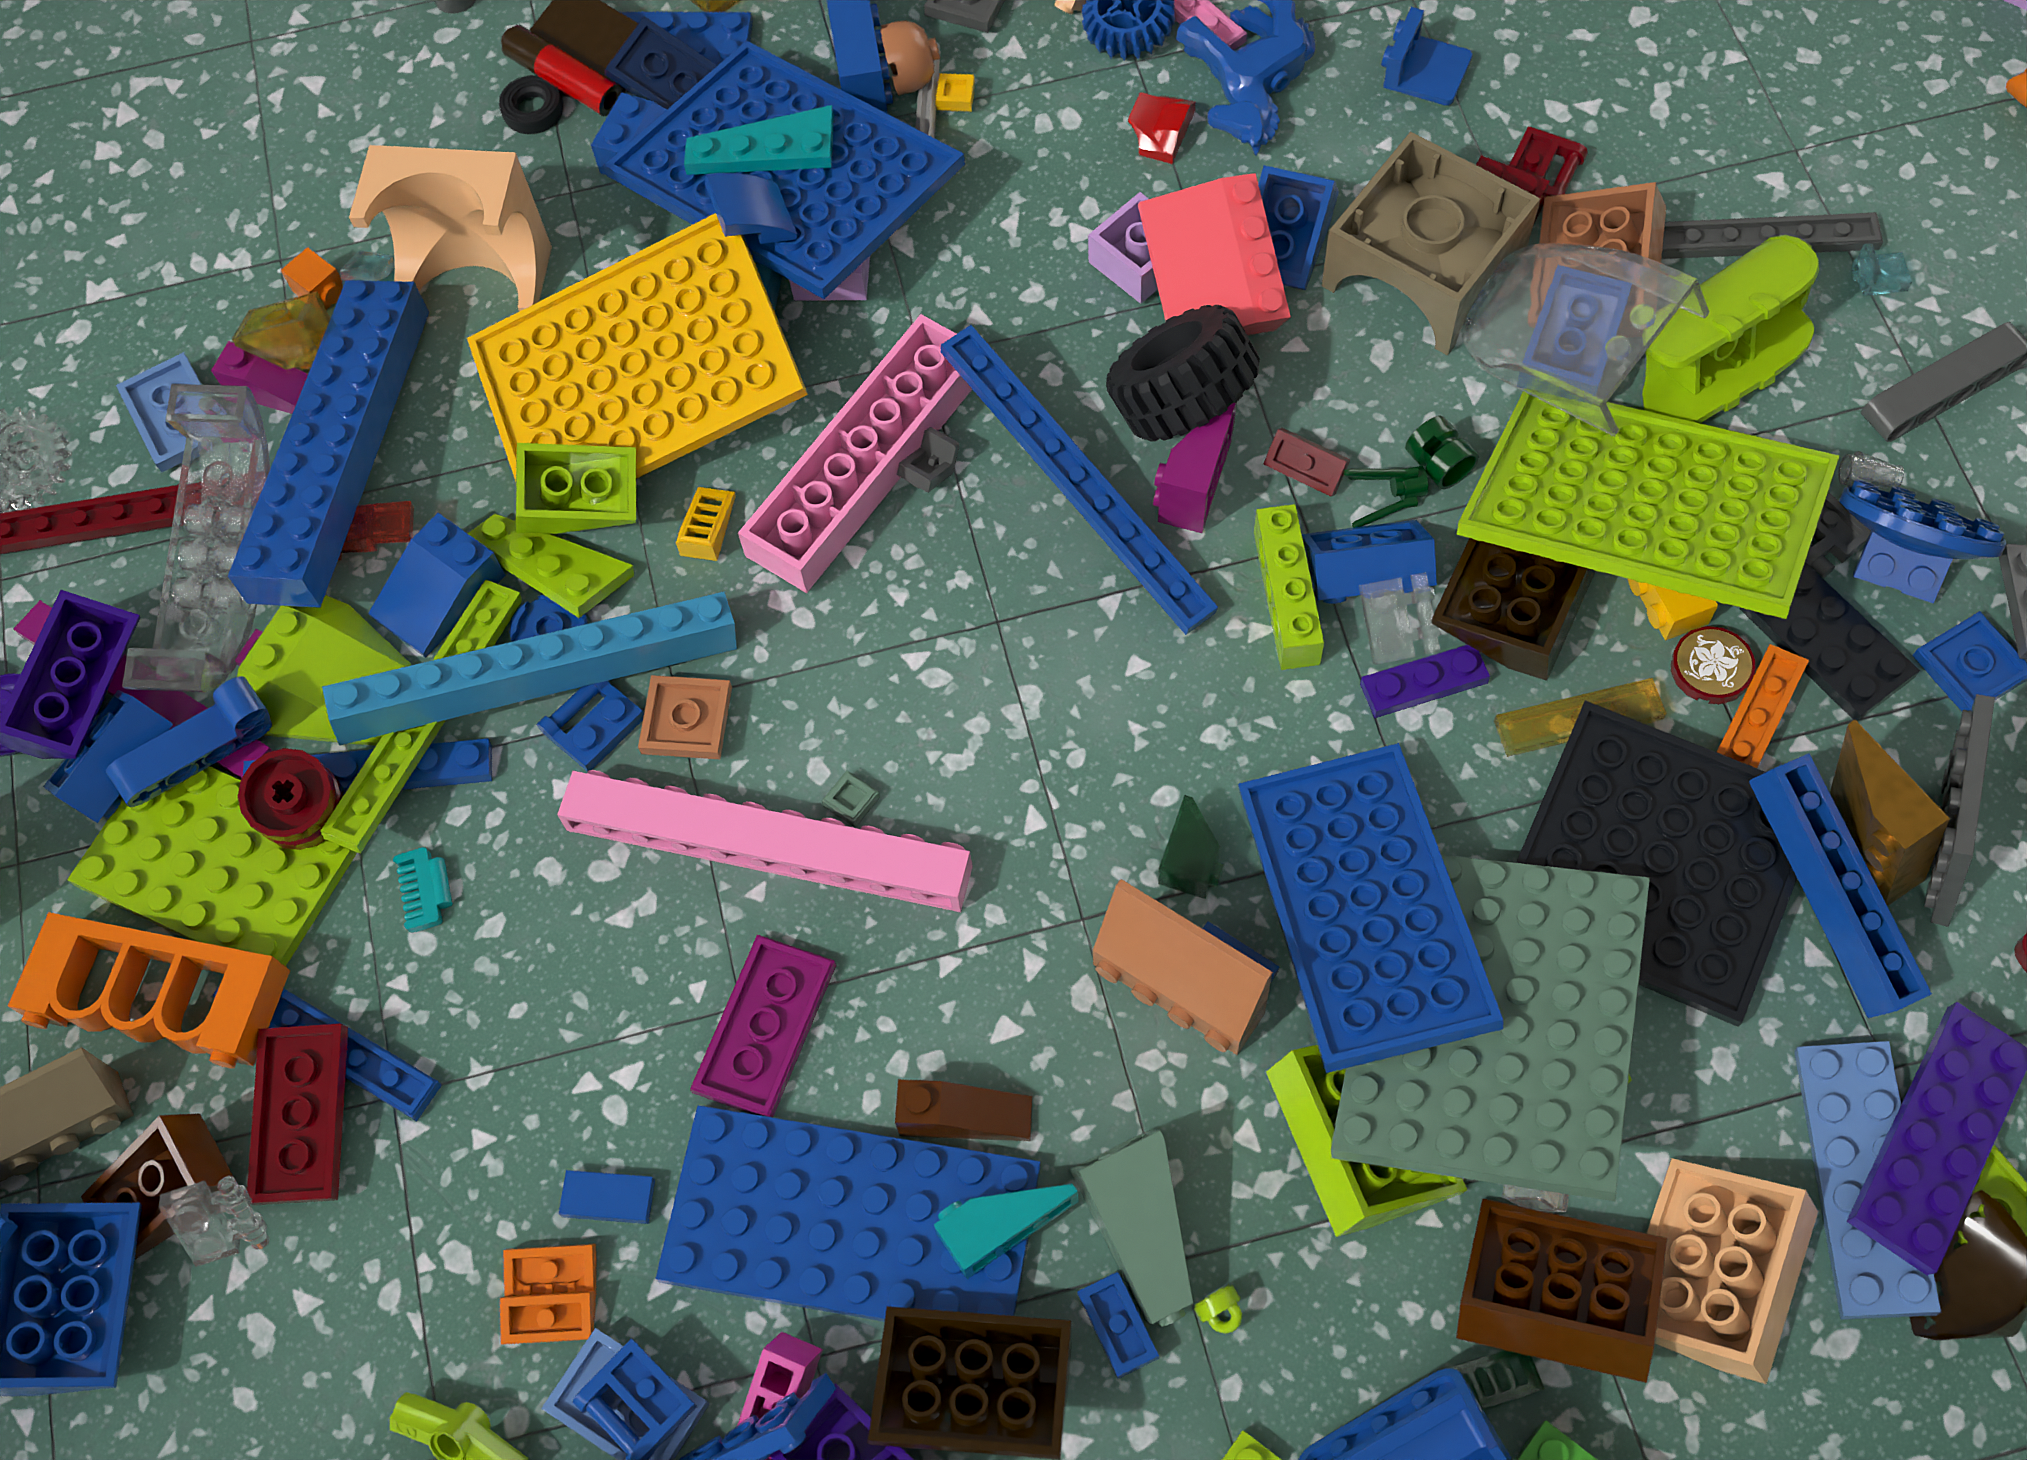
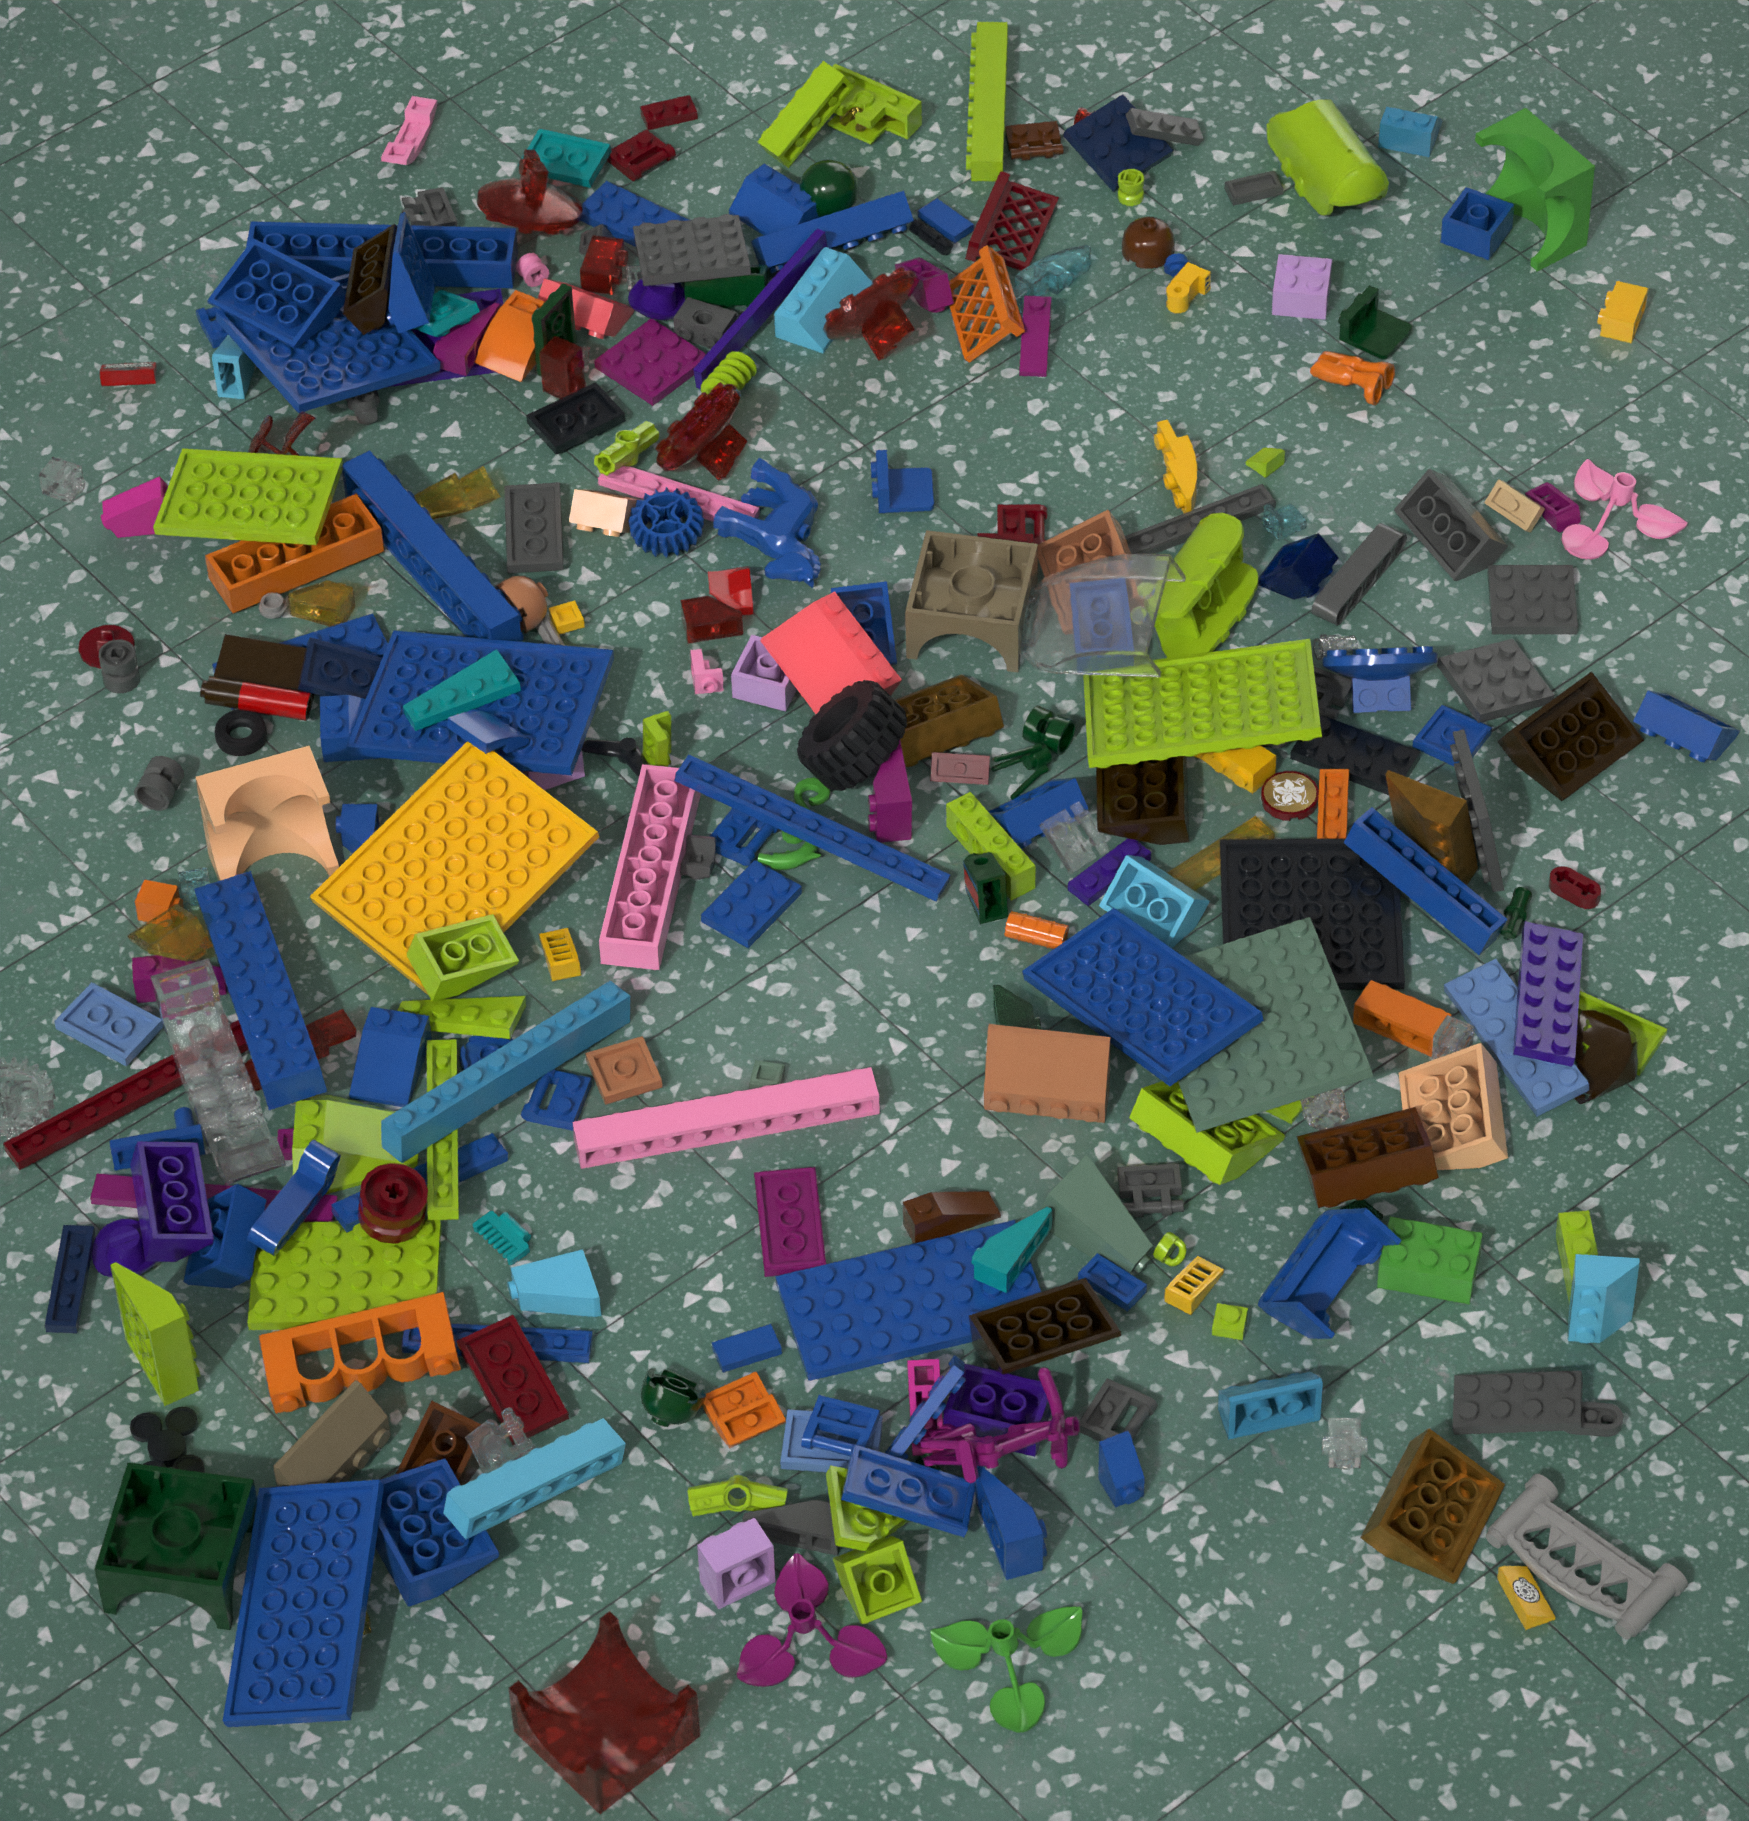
camera: 30 degrees left, 15 degrees down
none -> blue piece [109,1107,206,1171]
none -> dark grey wheel [134,756,184,811]
none -> blue slope [336,804,380,853]
none -> medium azure brick [444,1418,626,1539]
none -> medium azure slope [507,1249,601,1317]
none -> black piece [581,738,649,778]
none -> dark green cylinder [641,1368,706,1427]
none -> lime bracket [643,711,671,767]
none -> clear red slope [681,596,743,644]
none -> bright pink bracket [690,649,723,694]
none -> blue plate [701,860,802,948]
none -> blue plate [709,808,778,866]
none -> bright green plant [757,777,830,870]
none -> pearl gold slope [895,674,1004,767]
none -> dark green torso [963,852,1008,924]
none -> orange axle [1004,911,1069,949]
none -> medium azure slope [1099,855,1210,948]
none -> dark grey plate [1117,1163,1184,1218]
none -> yellow slope [1154,419,1197,514]
none -> yellow slope [1164,1256,1224,1315]
none -> lime slope [1245,447,1285,478]
none -> clear blue slope [1258,533,1339,600]
none -> orange brick [1353,980,1452,1058]
none -> clear brick [1432,1015,1474,1059]
none -> dark green axle [1500,887,1532,940]

